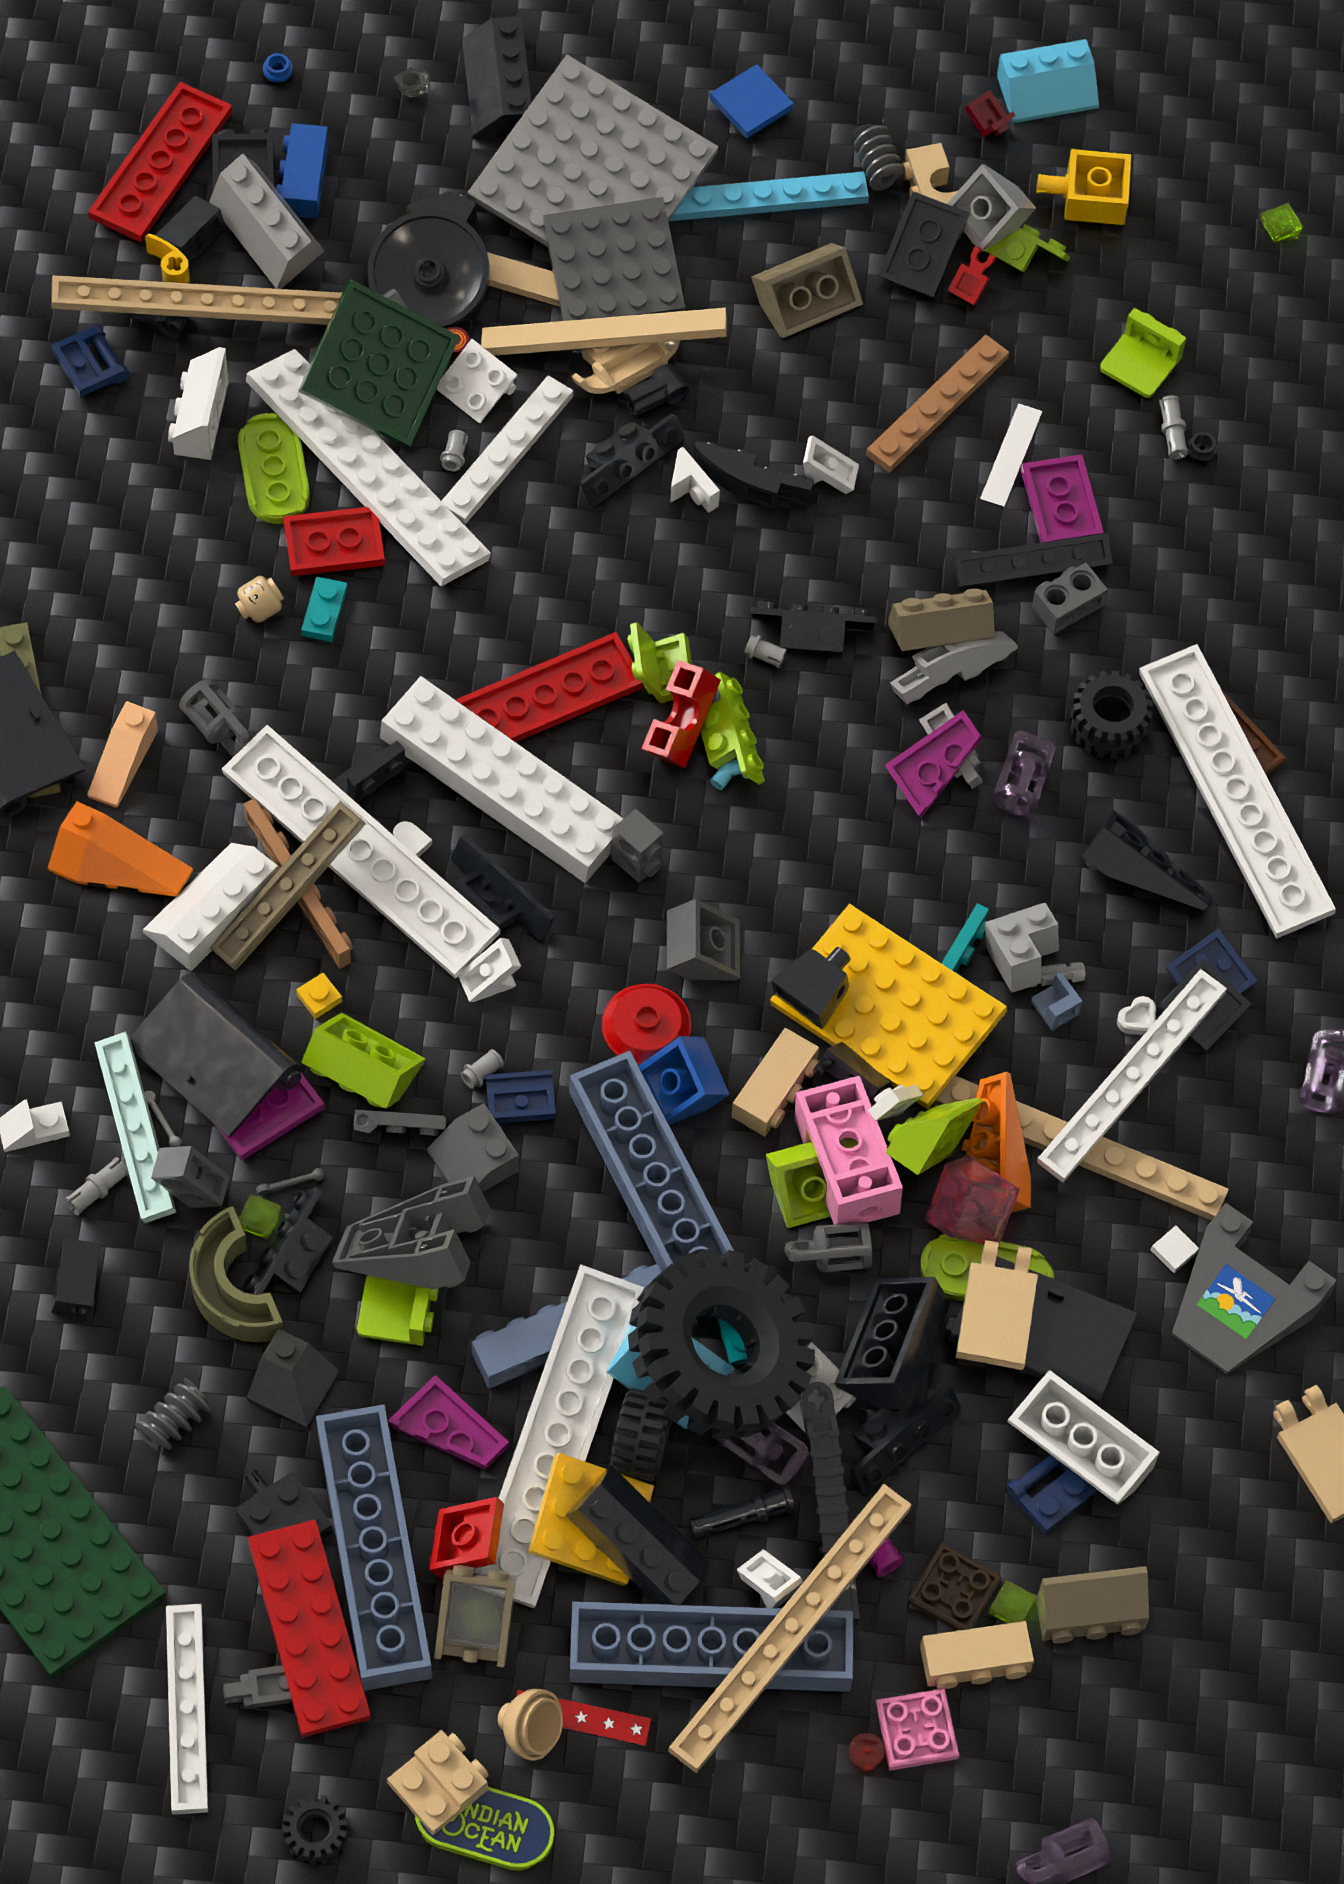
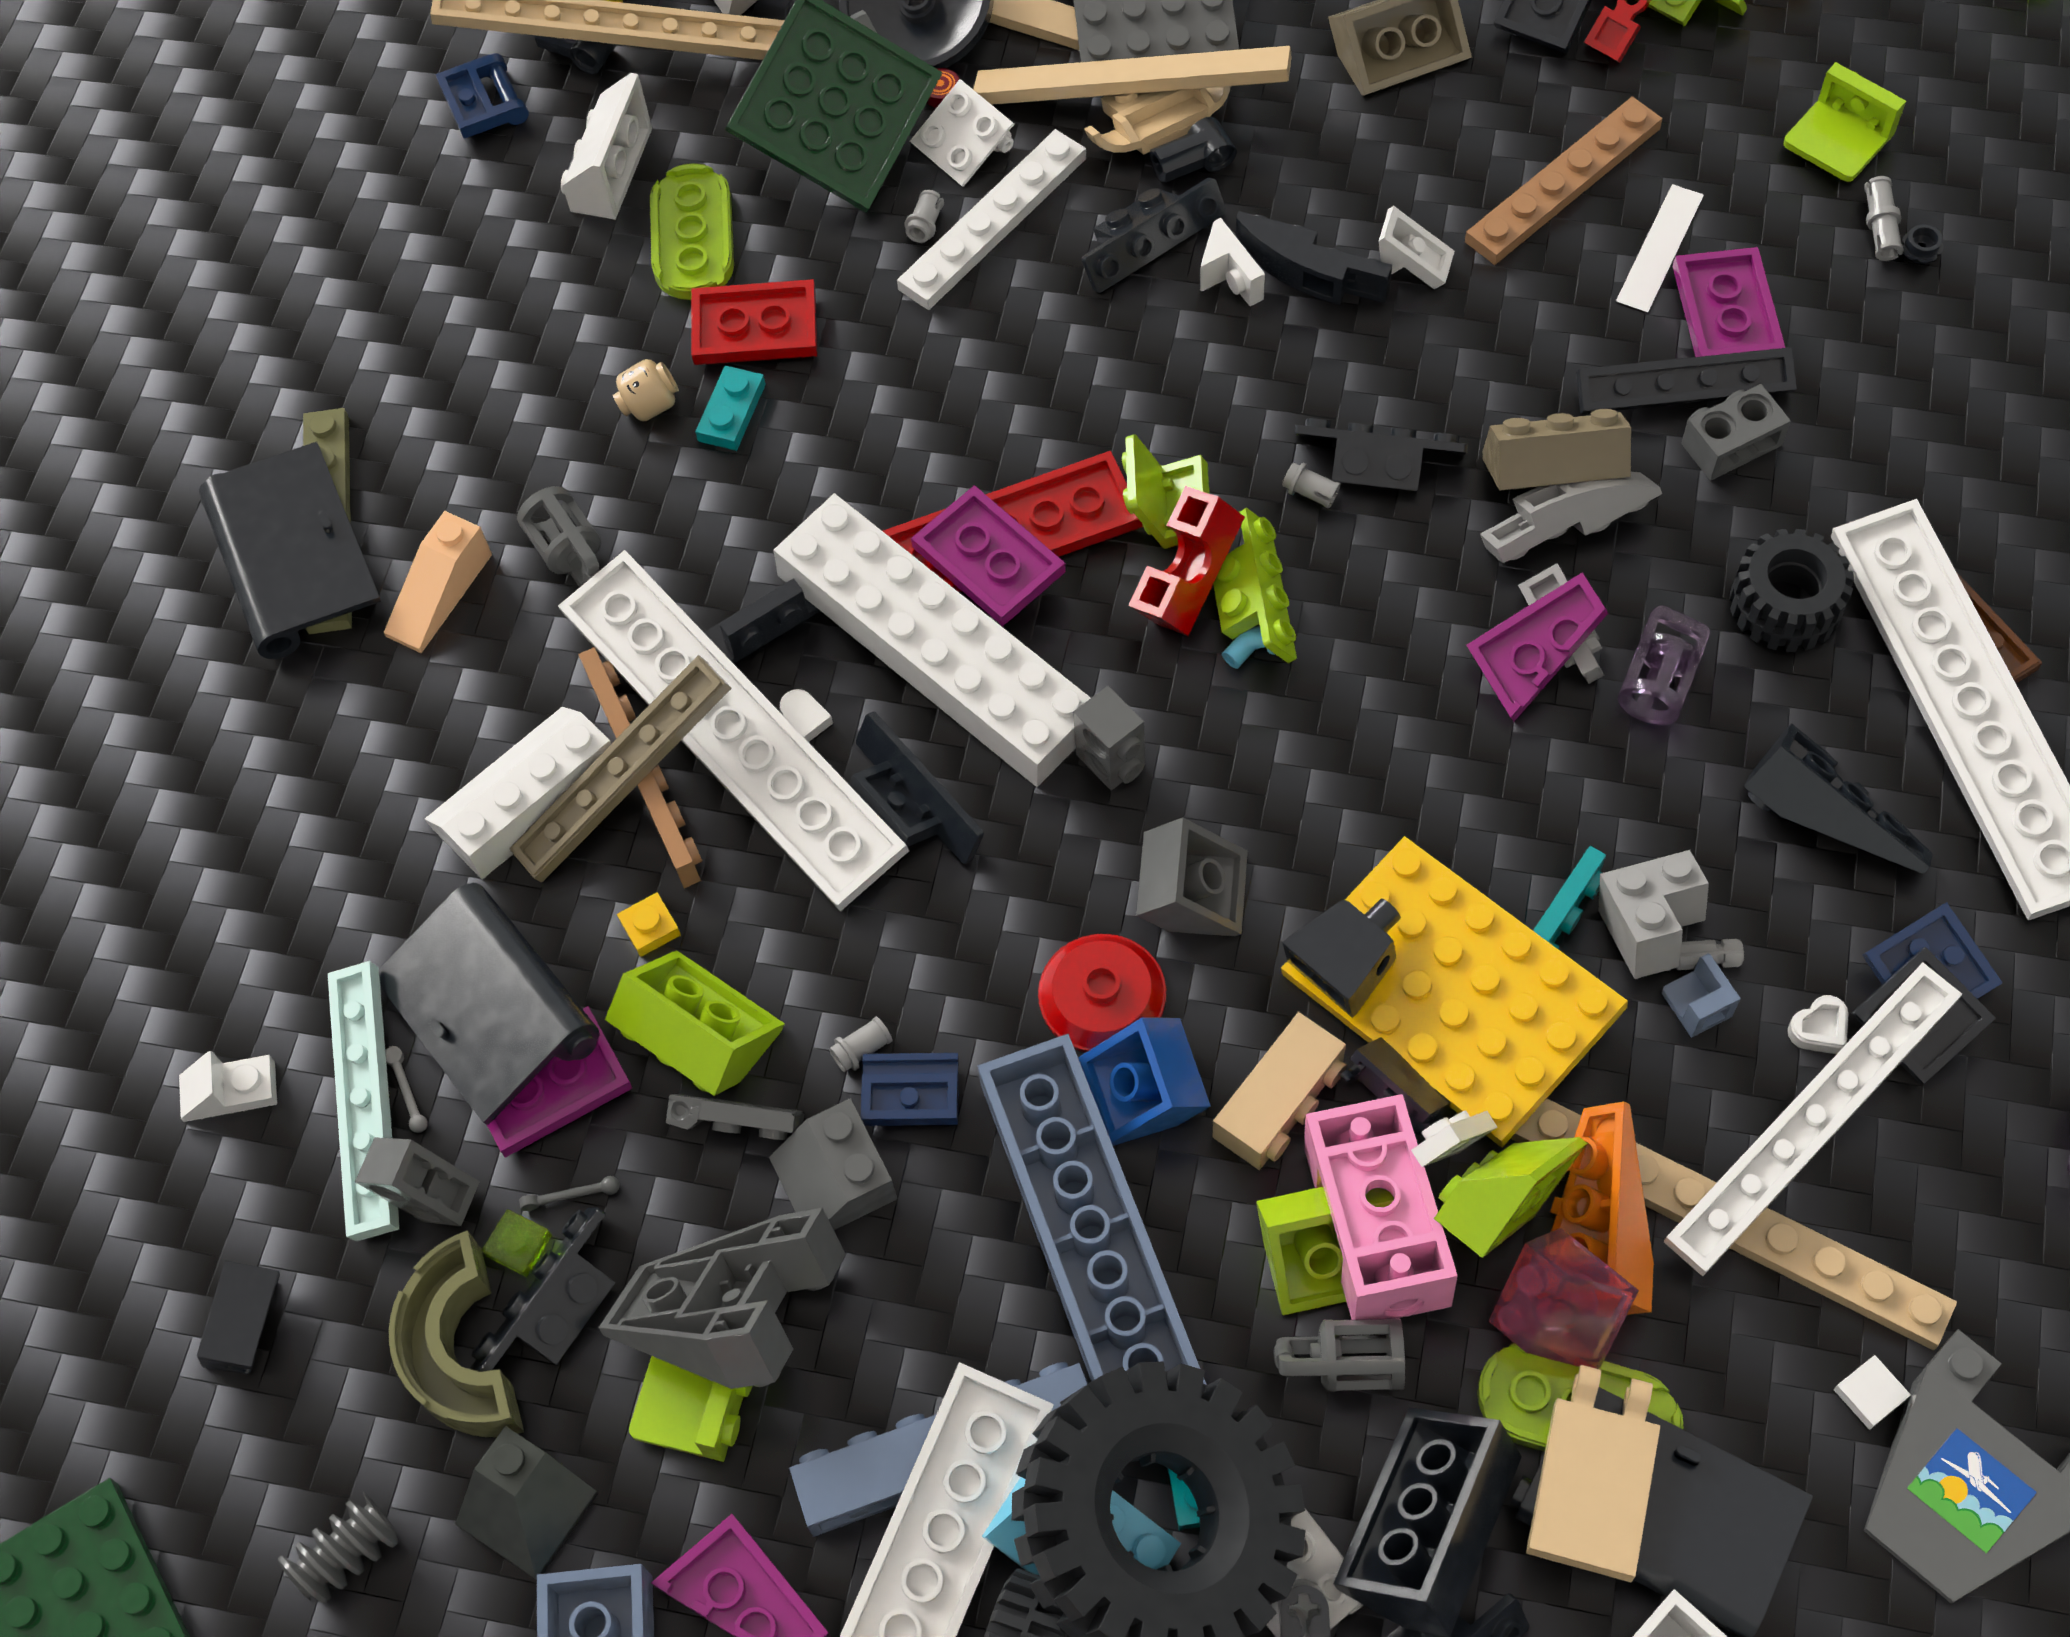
camera: 15 degrees right, 0 degrees up
orange wedge [48,802,193,897] -> none
light grey pin [64,1157,129,1215] -> none
white plate [246,349,491,587] -> none
white slope [458,938,521,1002] -> none
none -> magenta plate [911,485,1066,626]

